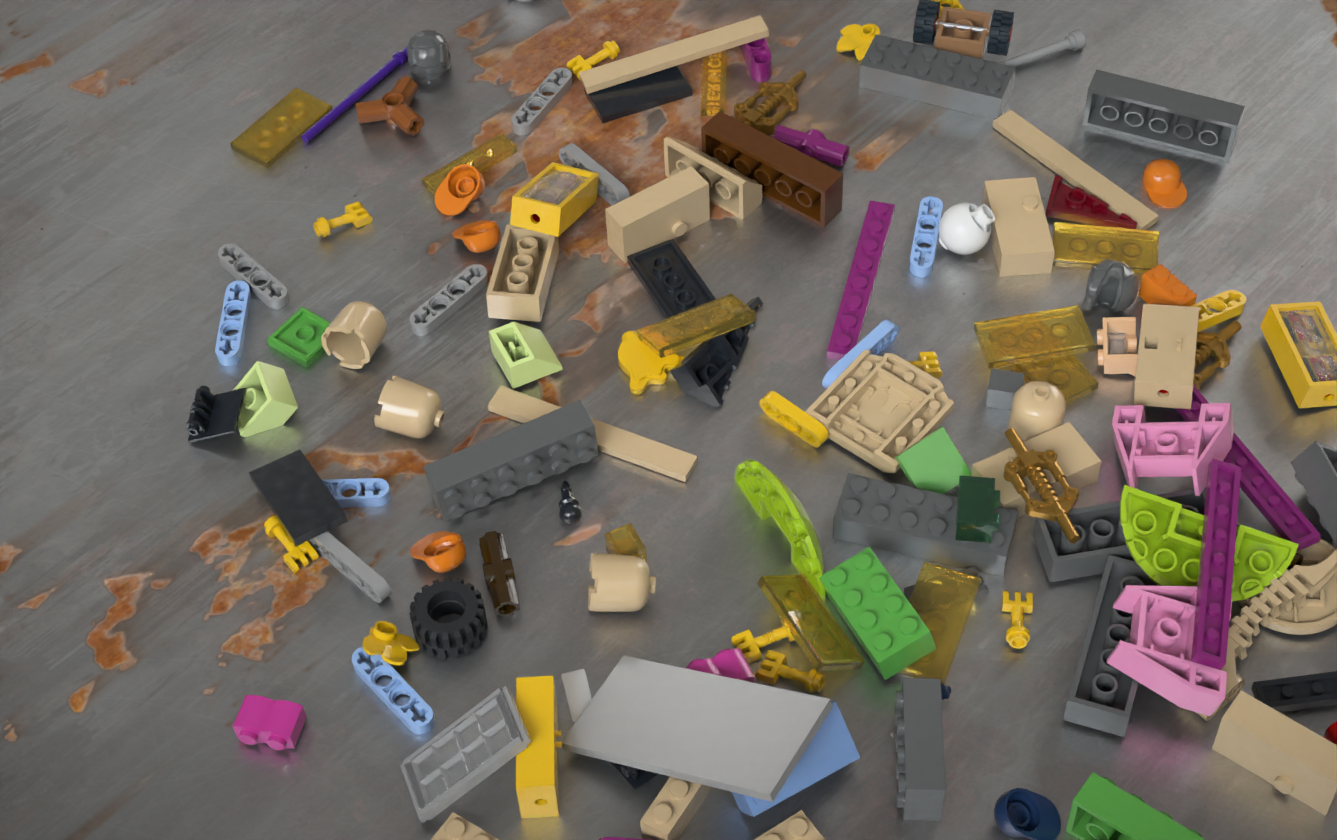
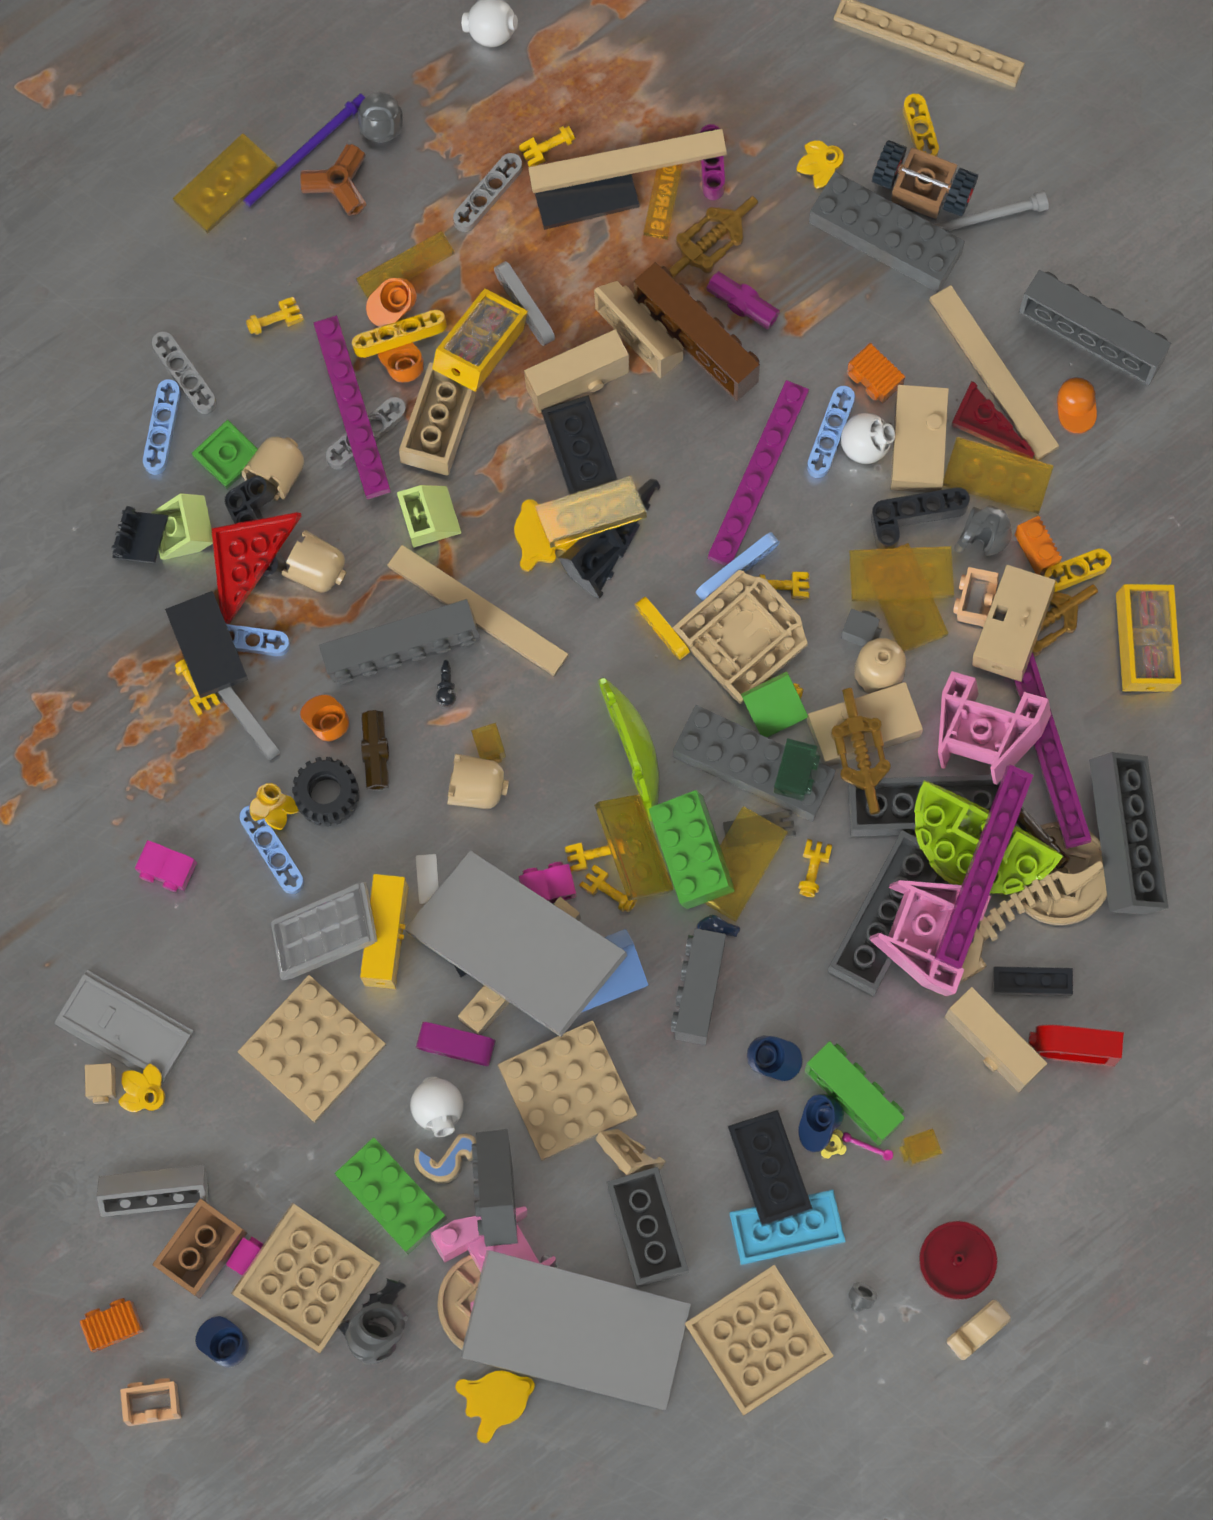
camera: 10 degrees right, 25 degrees up
none -> red tile [211,512,302,624]
none -> black beam [224,476,287,580]
none -> magenta plate [313,315,391,500]
none -> yellow beam [352,310,447,358]
none -> orange brick [847,343,905,403]
none -> black beam [871,488,970,553]

